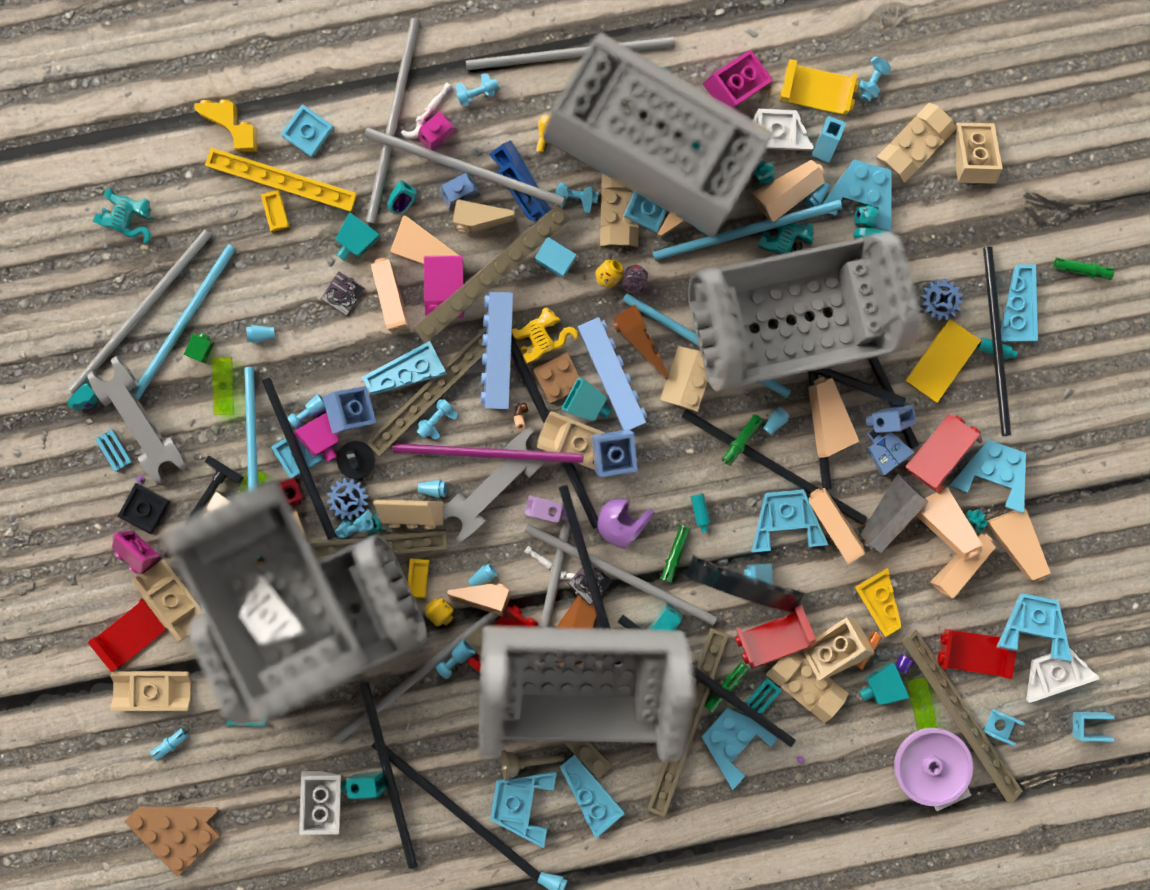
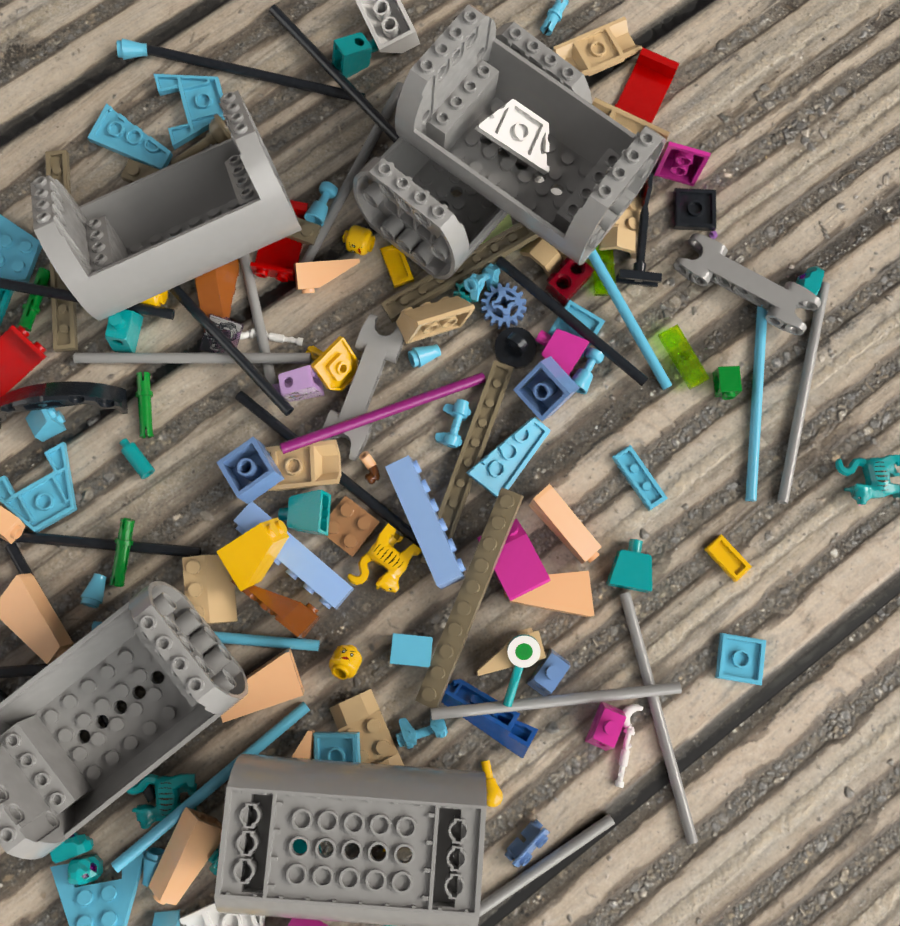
camera: 150 degrees right, 10 degrees down
medium azure tile [95,429,133,472] -> none
yellow arch [195,100,257,152] -> none
yellow plate [205,148,357,213] -> none
medium azure cone [246,325,275,344] -> none
piece [321,271,365,316] -> none
teal rock [387,180,417,215] -> none
medium azure piece [456,73,500,106] -> none
medium azure cone [468,563,498,587] -> none
medium lavender piece [597,498,655,549] -> none
head [622,265,648,293] -> none
none -> yellow slope [216,517,289,592]
none -> light nougat slope [221,648,304,723]
none -> yellow piece [306,336,359,390]
none -> piece [503,634,540,707]
none -> medium blue hinge [505,819,550,868]
none -> medium azure tile [612,445,668,511]

